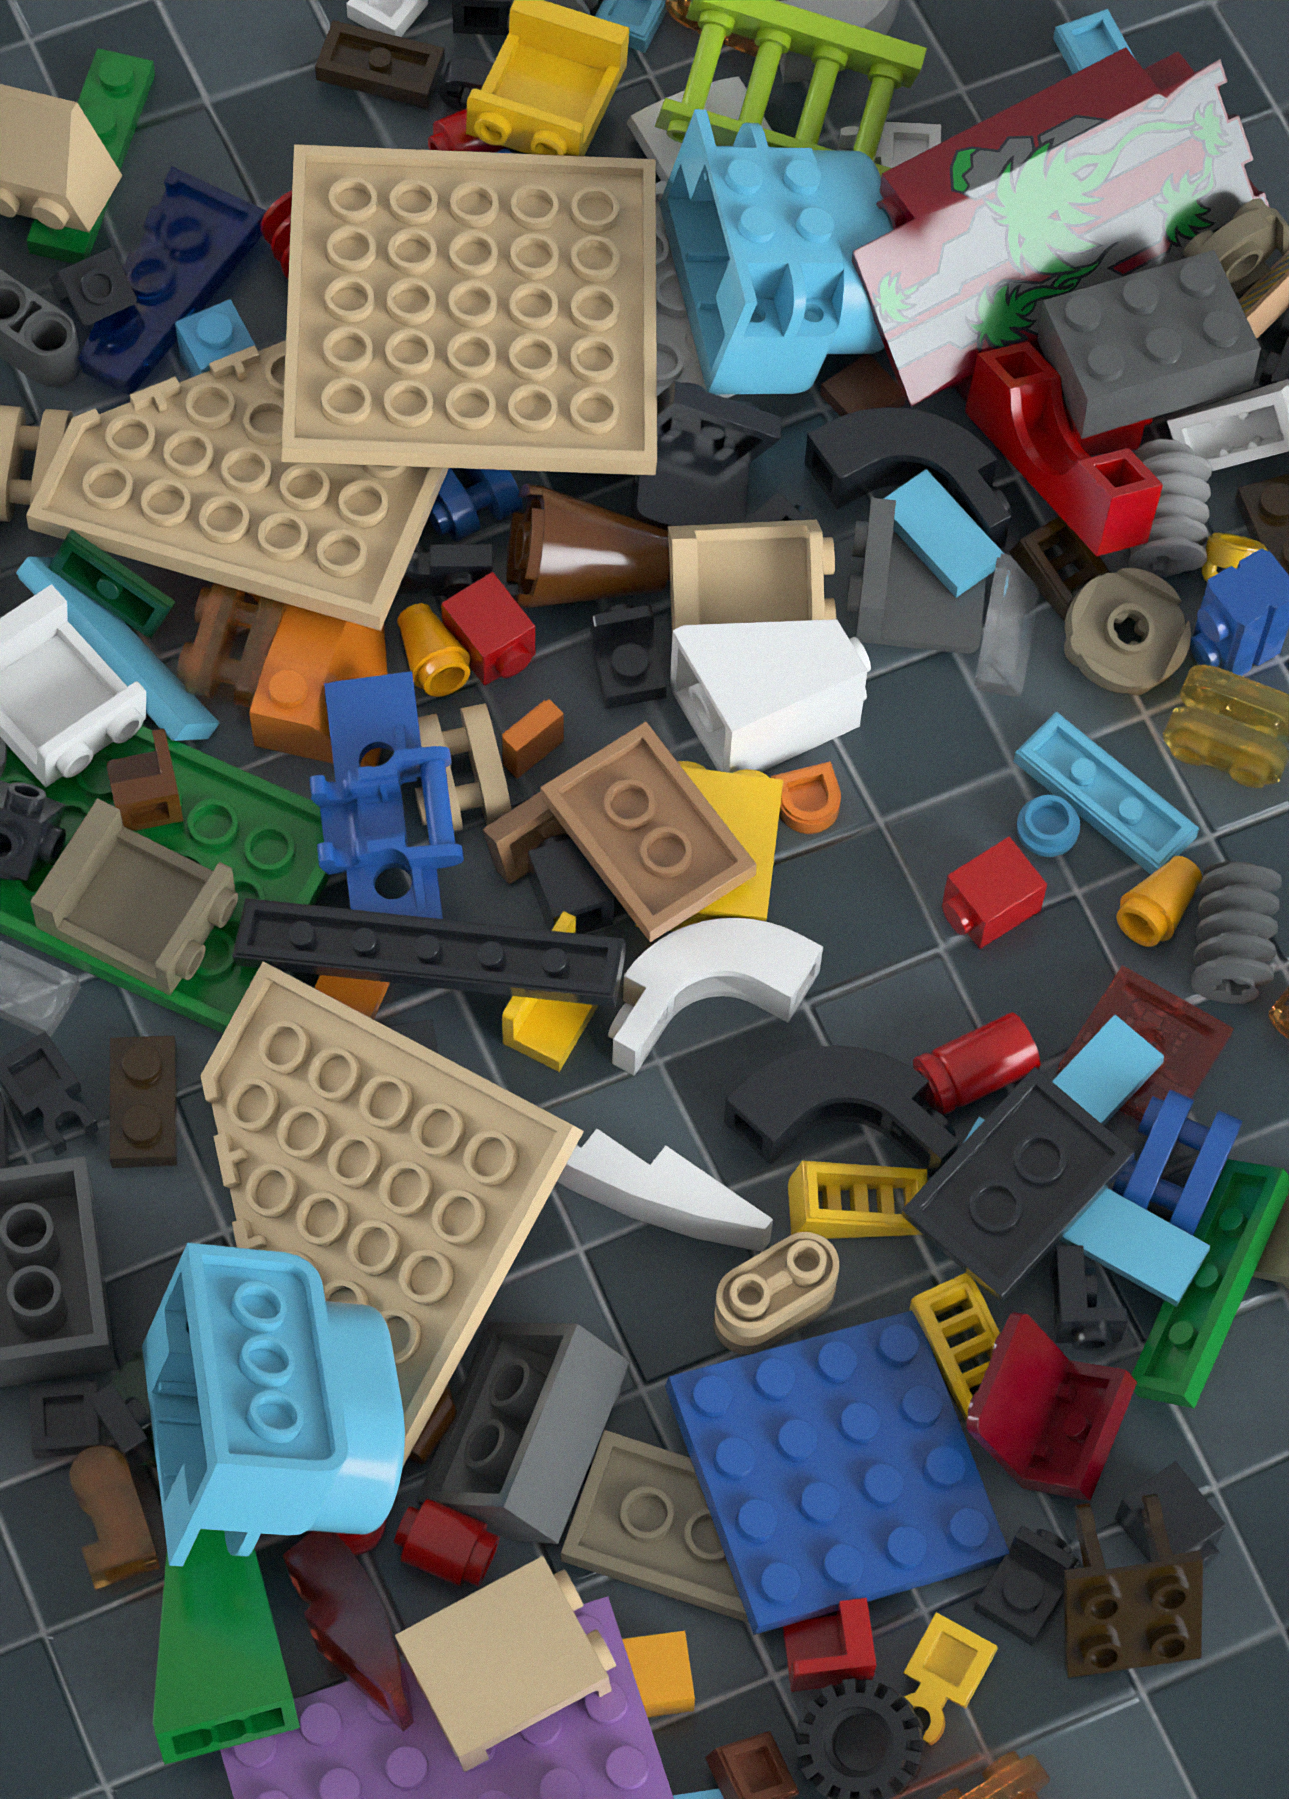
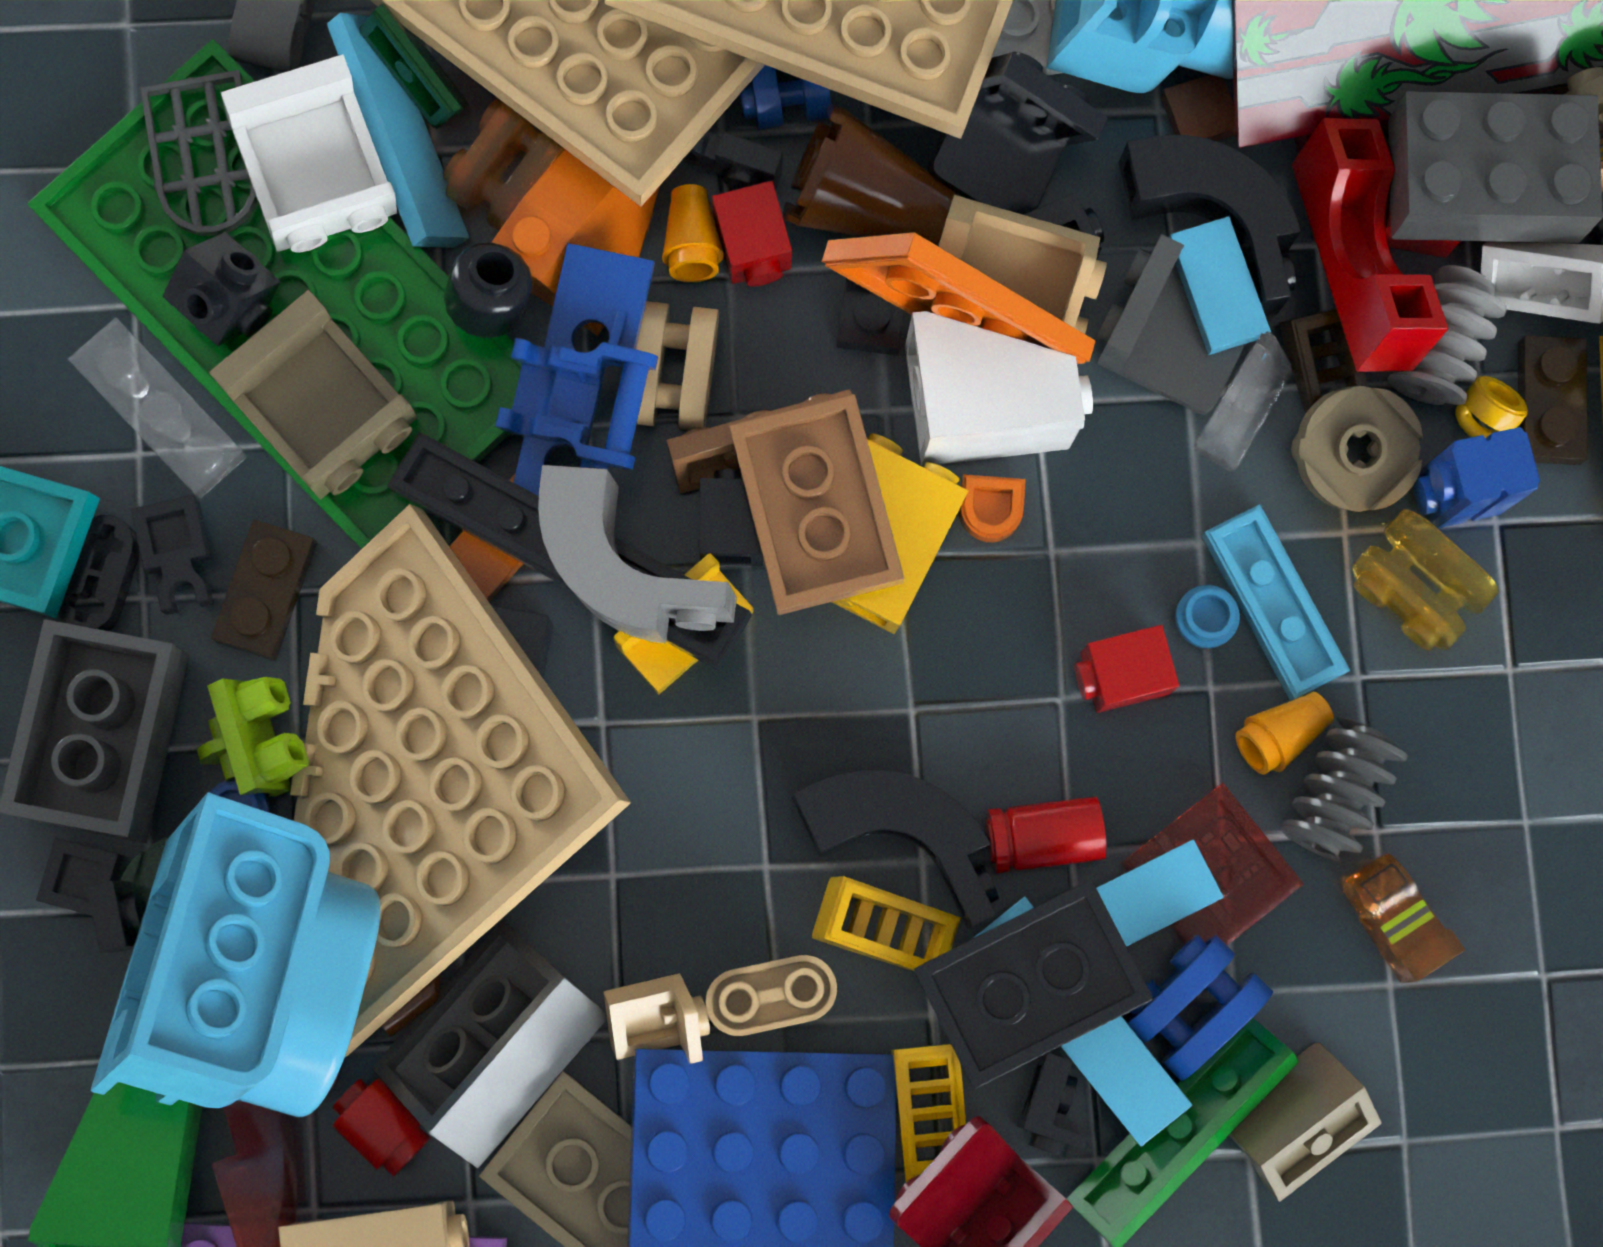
camera: 15 degrees right, 15 degrees up
clear orange leg [69,1445,160,1589] -> none
reddish brown panel [107,728,183,831] -> none
orange tile [502,699,564,779] -> none
white slope [557,1129,773,1252] -> none
white arch [608,918,823,1076] -> none
none -> lime hips [197,677,310,797]
none -> black head [444,242,533,338]
none -> light grey arch [538,465,737,644]
none -> tan bracket [603,973,710,1064]
none -> orange tile [822,232,1096,364]

